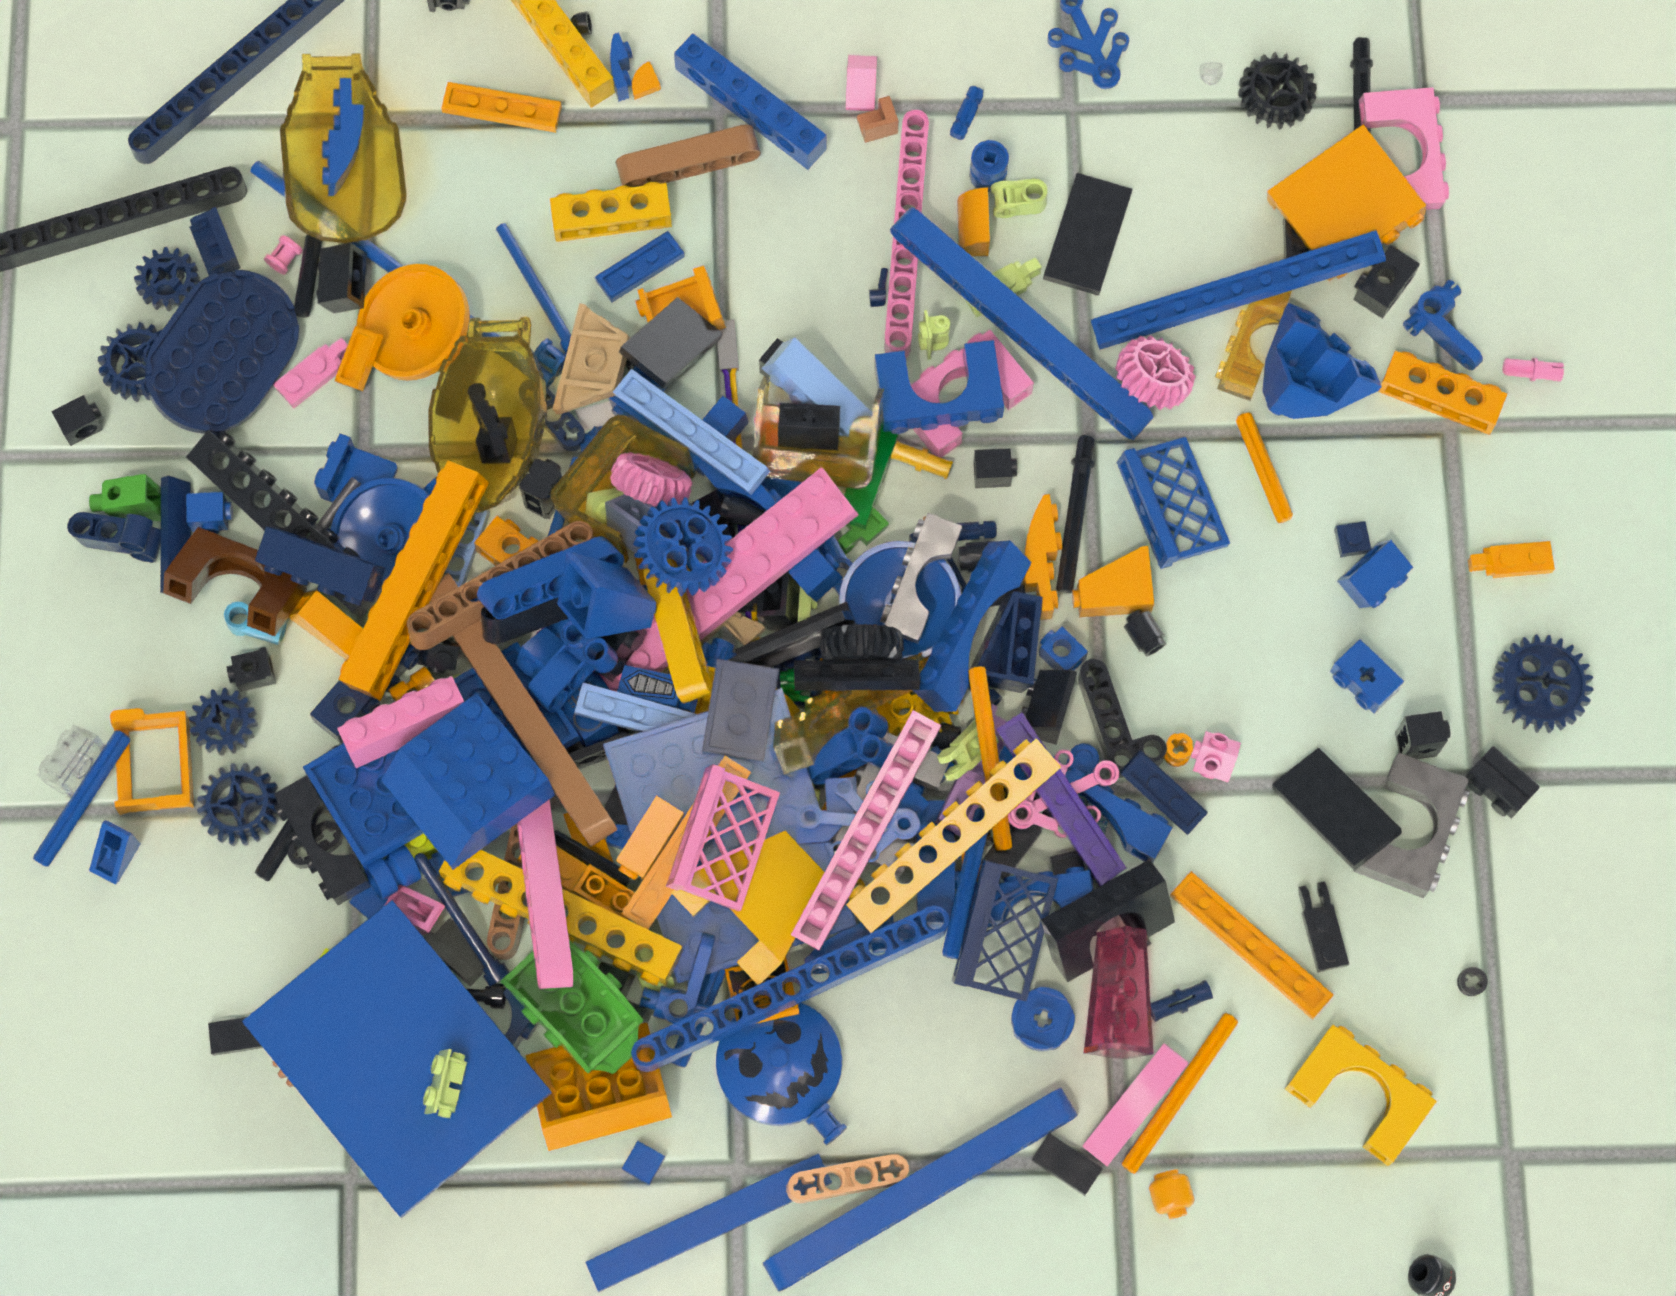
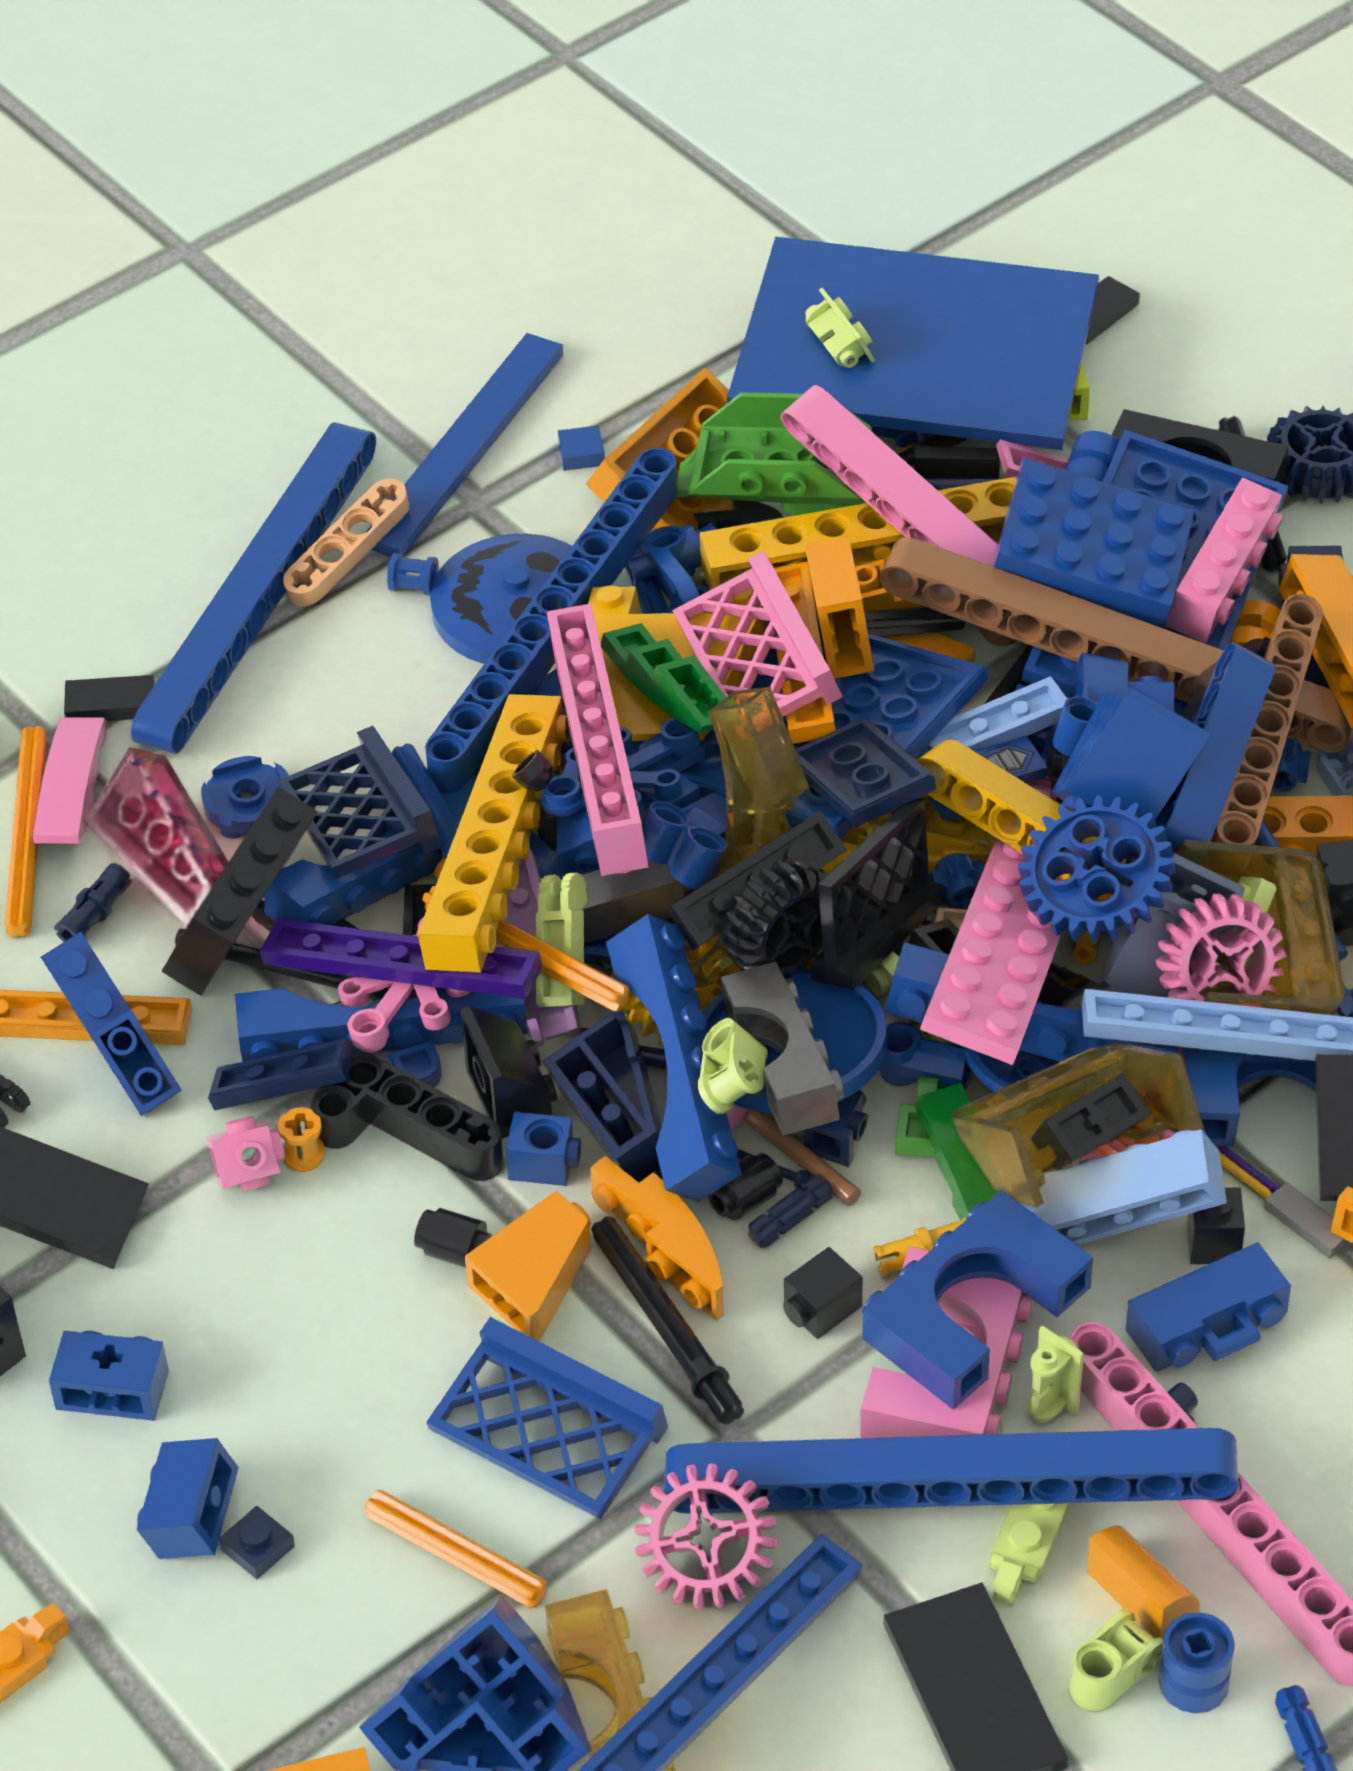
camera: 145 degrees right, 25 degrees down
none -> blue slope [41,932,182,1117]
none -> black hinge [511,750,553,792]
none -> green slope [601,623,741,733]
none -> yellowish green piece [698,1018,768,1114]
none -> blue piece [1125,1242,1291,1372]

